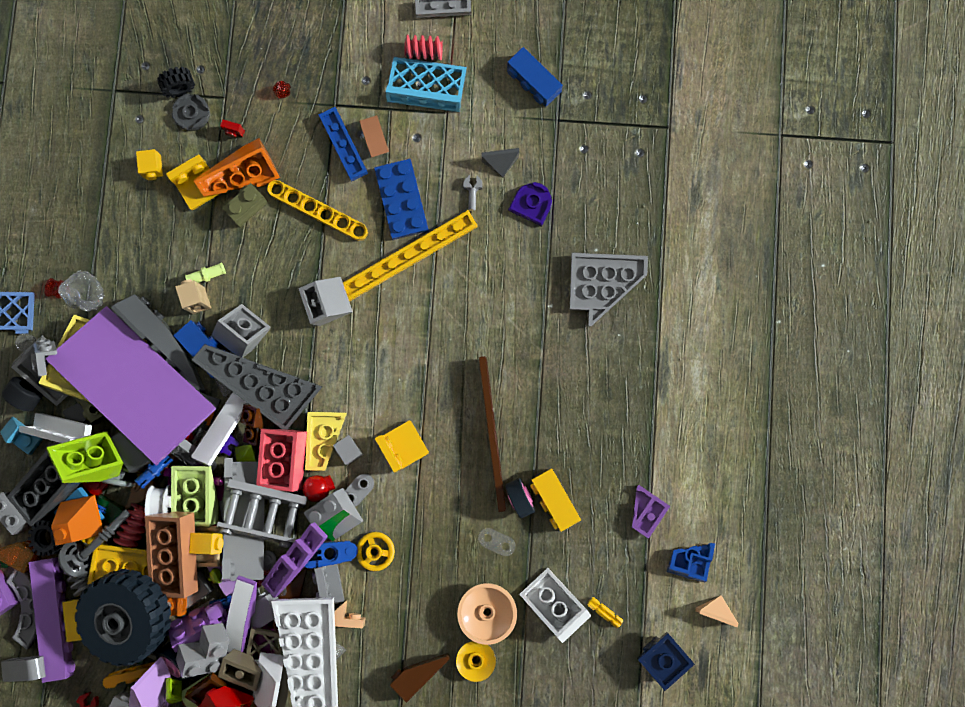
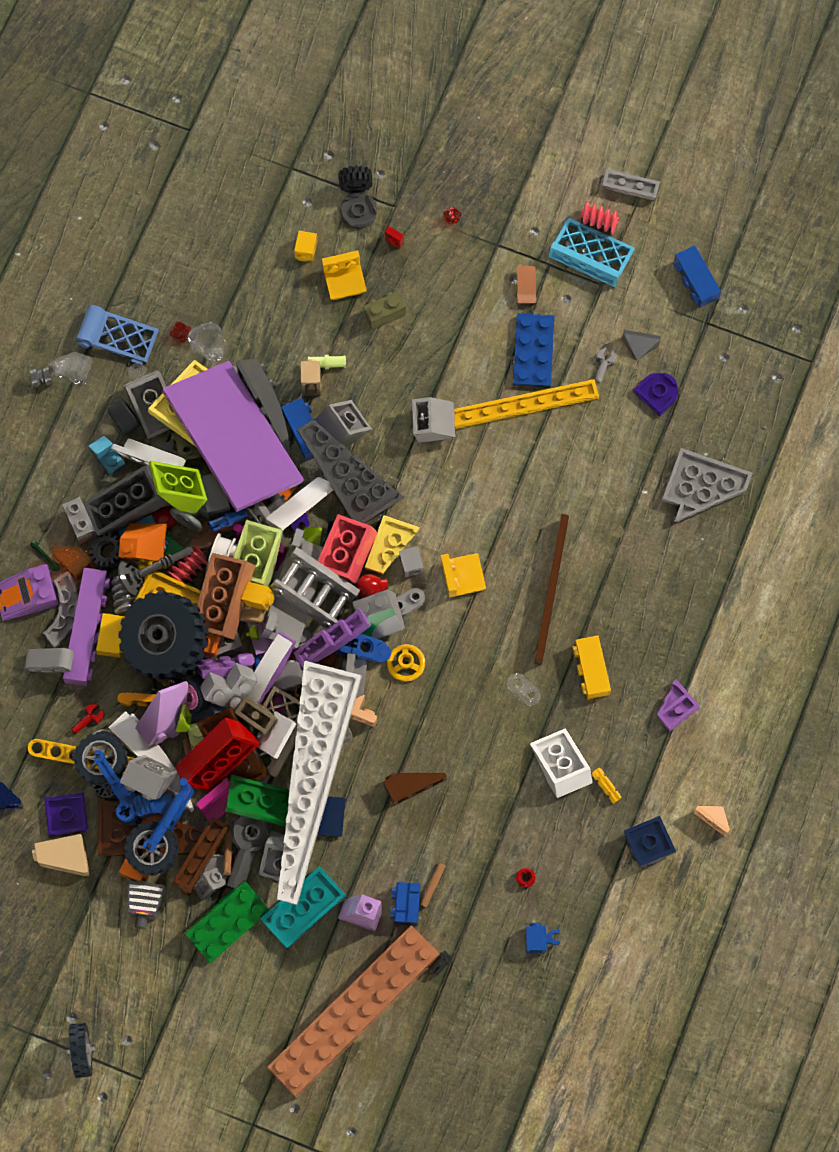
camera: 15 degrees right, 10 degrees down
light grey bracket [30,339,57,376] -> none
orange wedge [194,138,280,196] -> none
reddish brown slope [240,404,263,446] -> none
yellow beam [267,180,368,241] -> none
blue plate [318,107,368,182] -> none
yellow dish [456,641,496,682] -> none
light nougat dish [457,583,517,645] -> none
black wheel [506,478,535,518] -> none
blue slope [667,543,715,583] -> none

